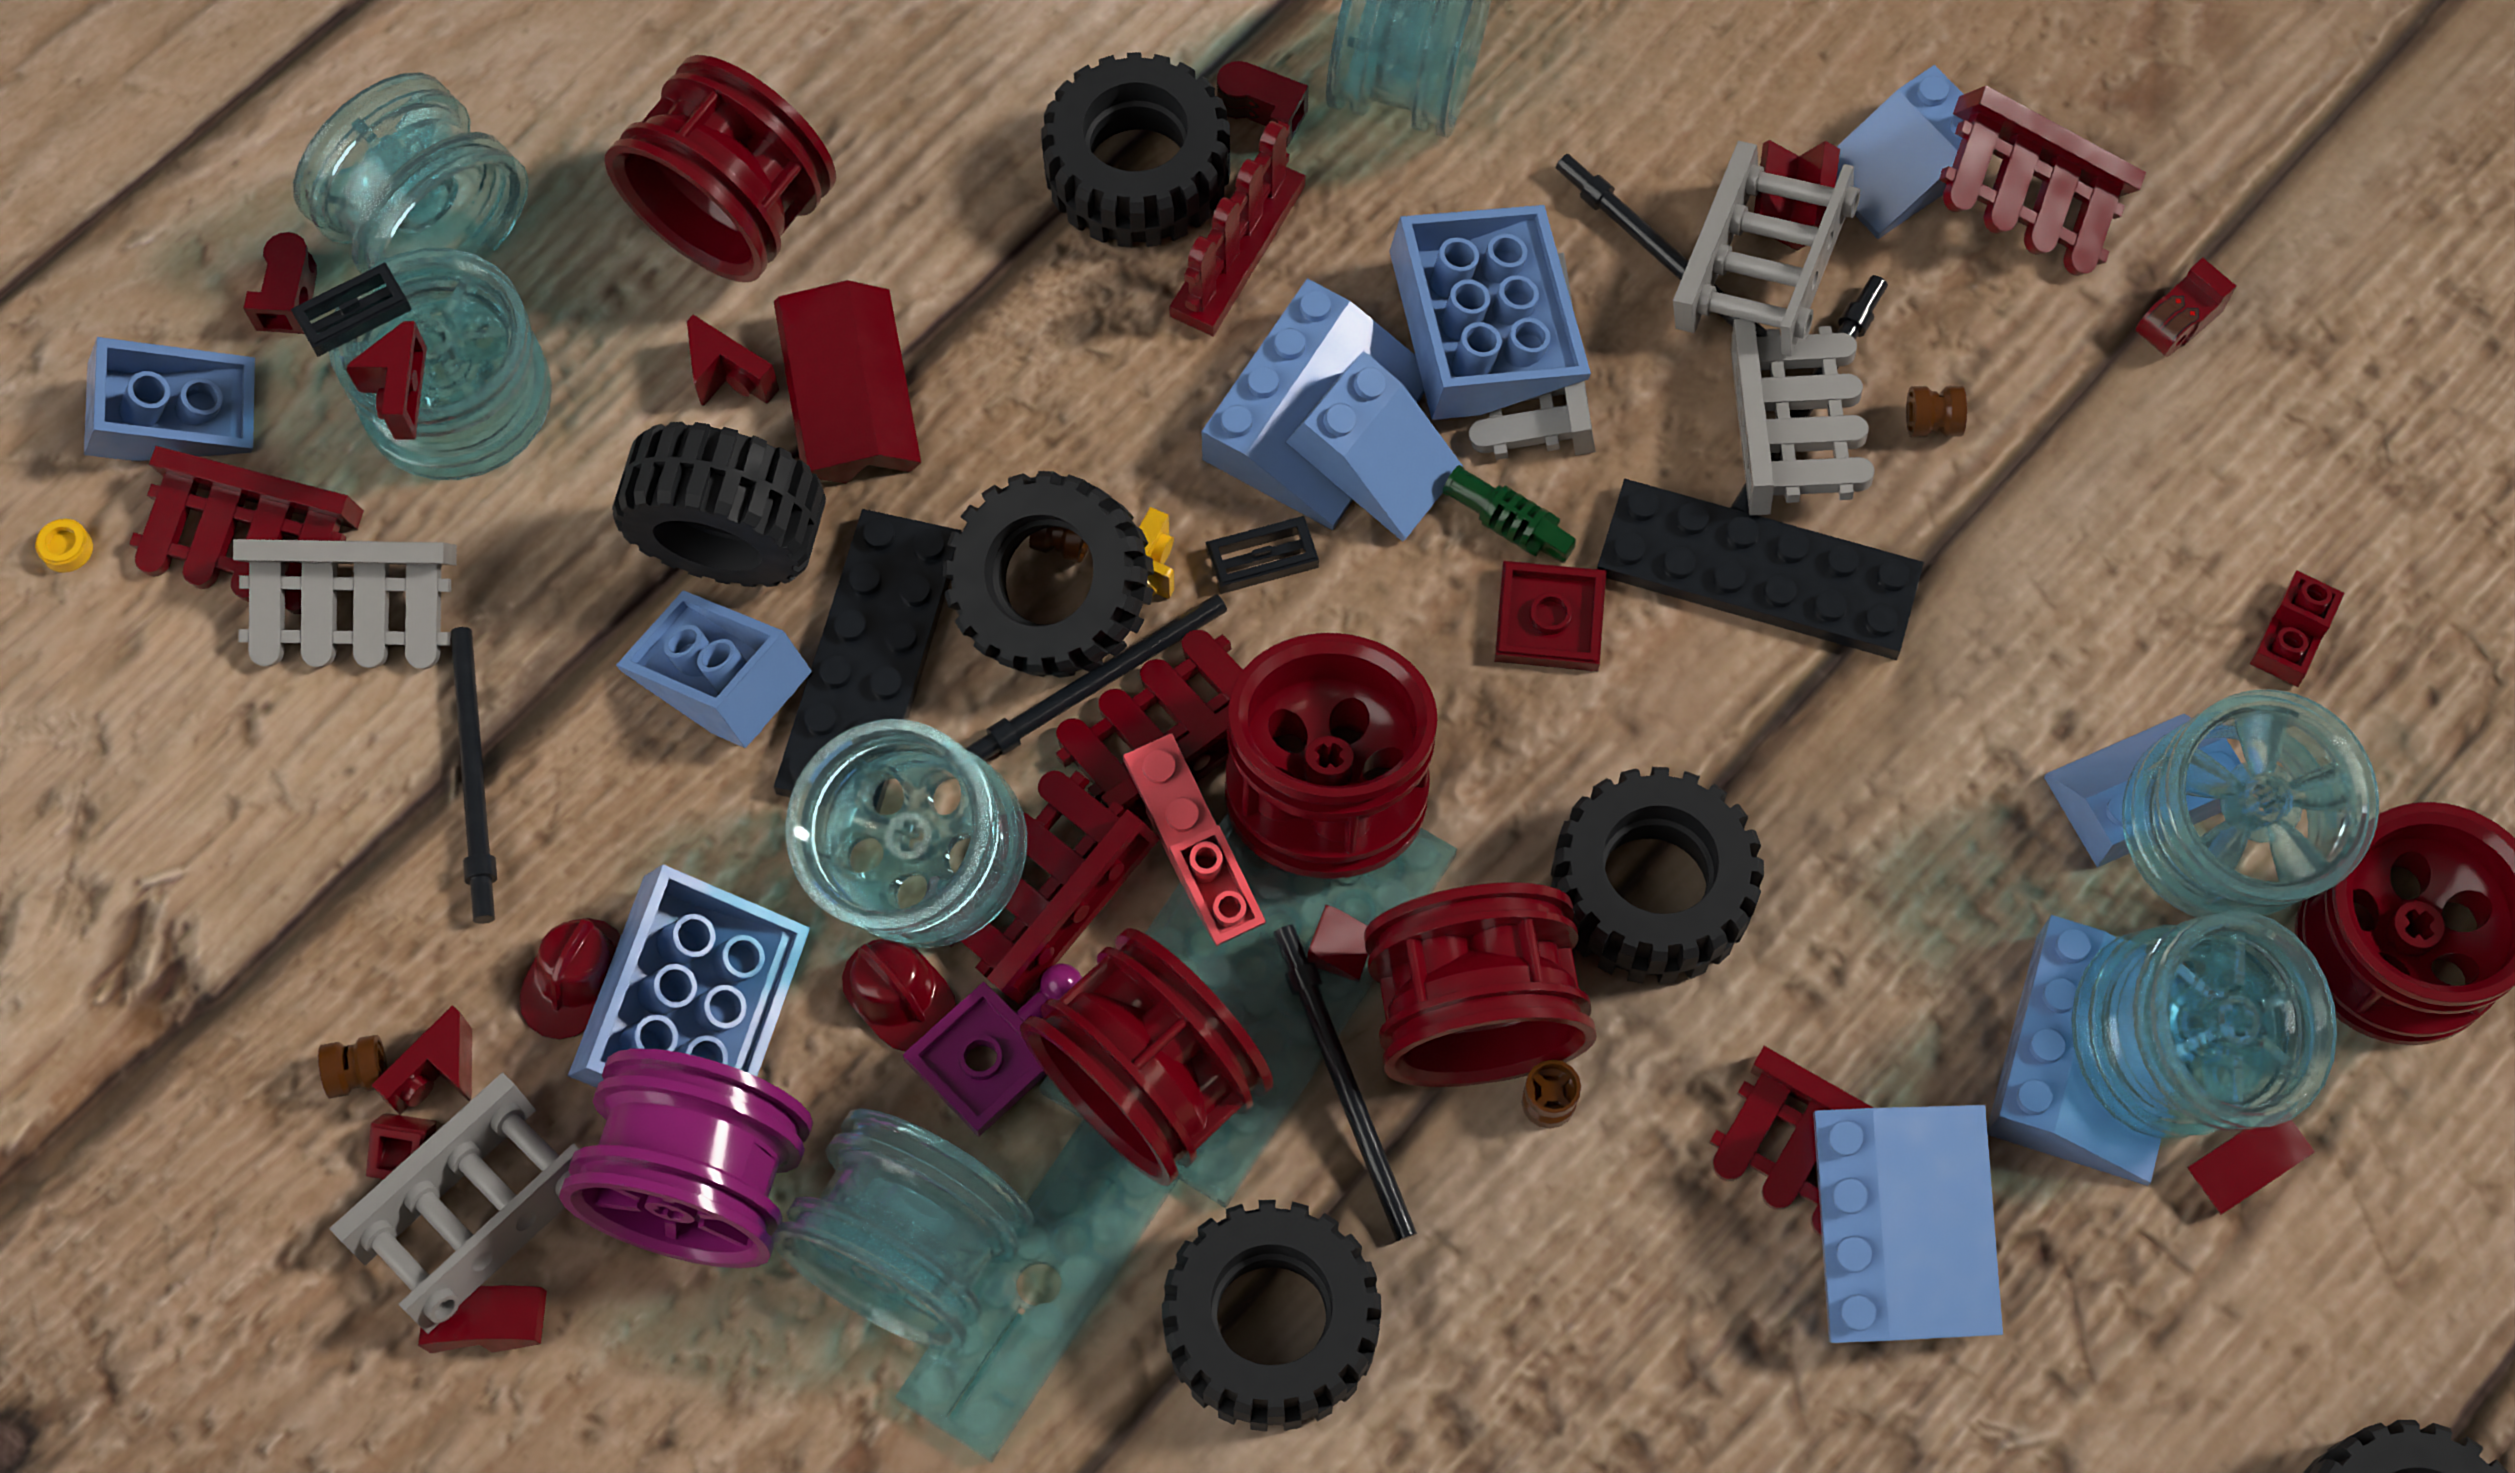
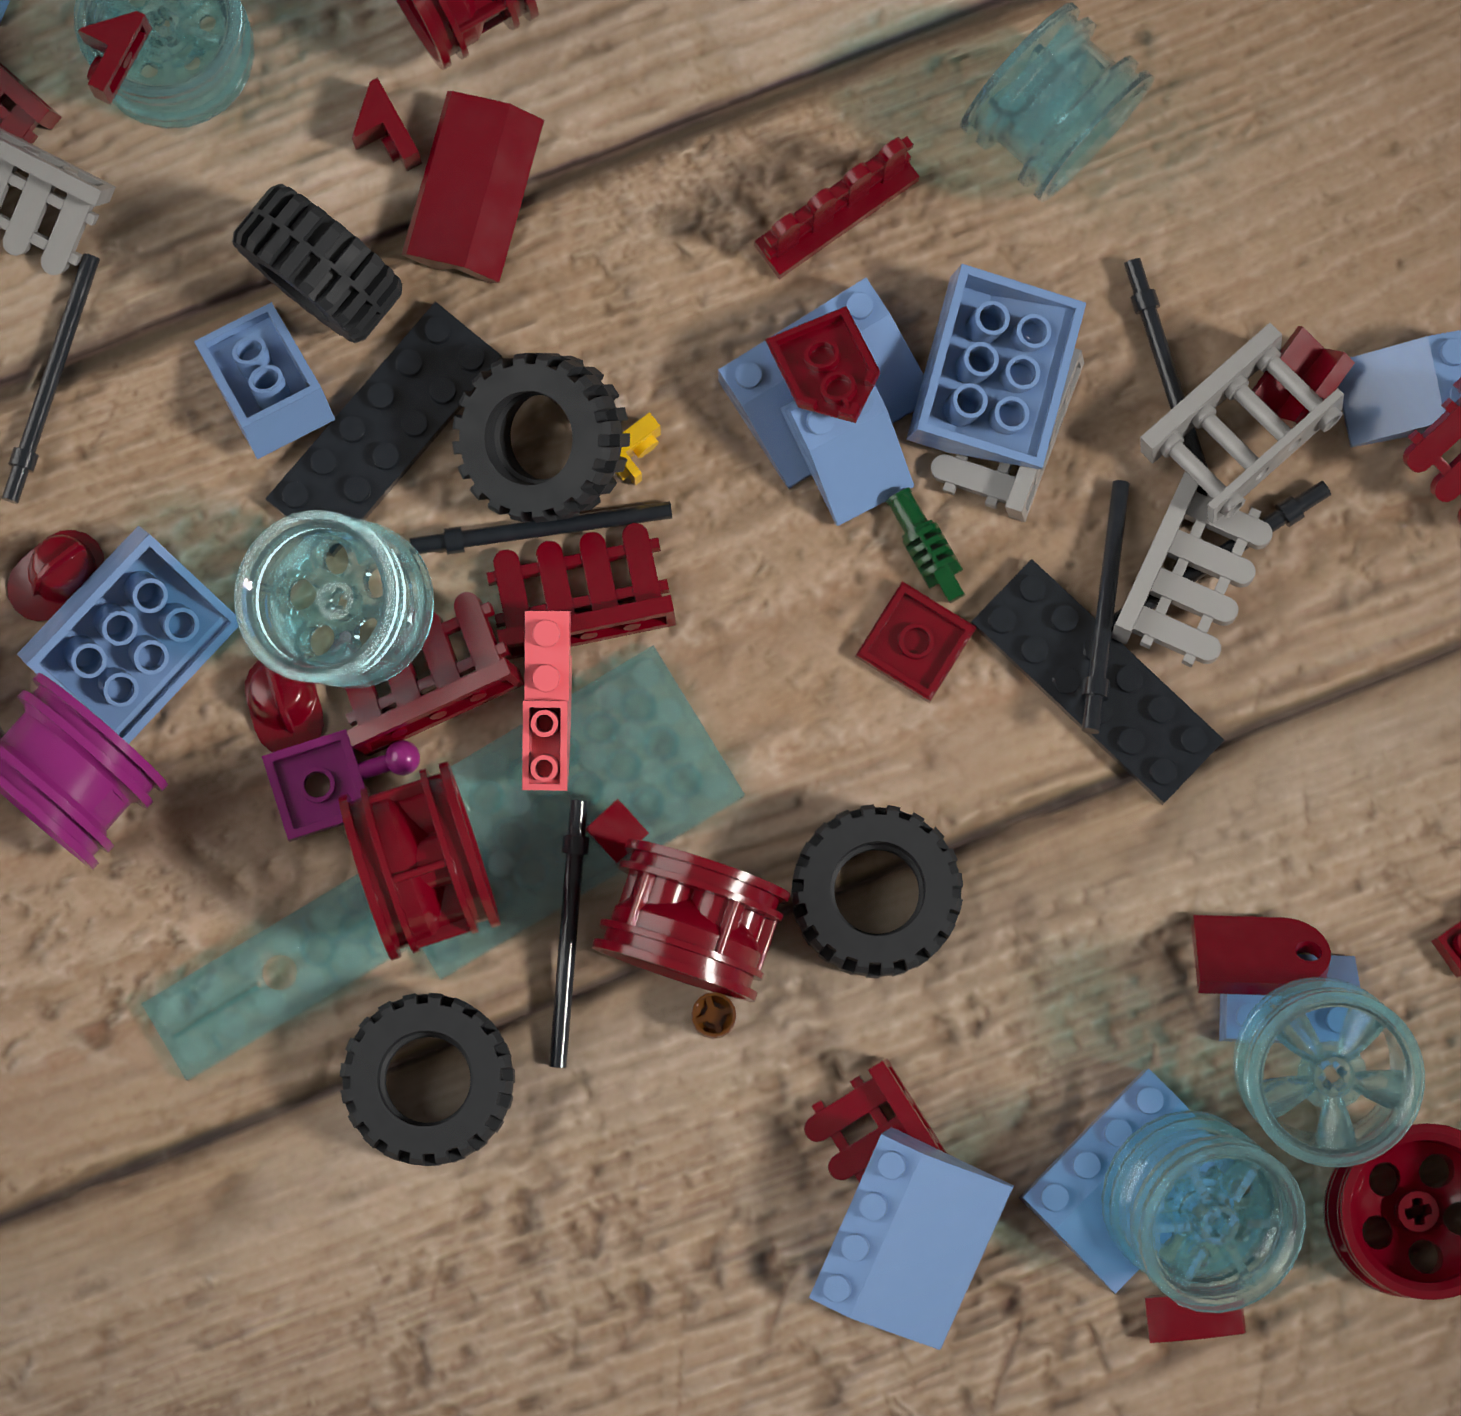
camera: 25 degrees right, 15 degrees up
clear light blue wheel [771,1108,1034,1352] -> none
black tyre [1041,52,1231,248] -> none
black tile [1205,516,1319,594] -> none
dark red leg [1217,61,1309,148] -> none
dark red wheel [1225,633,1438,879] -> none
reddish brown wheel [1906,386,1967,437] -> none
none -> dark red tile [765,306,880,423]
none -> black bar [1081,480,1130,734]
none -> dark red tile [1191,915,1331,996]

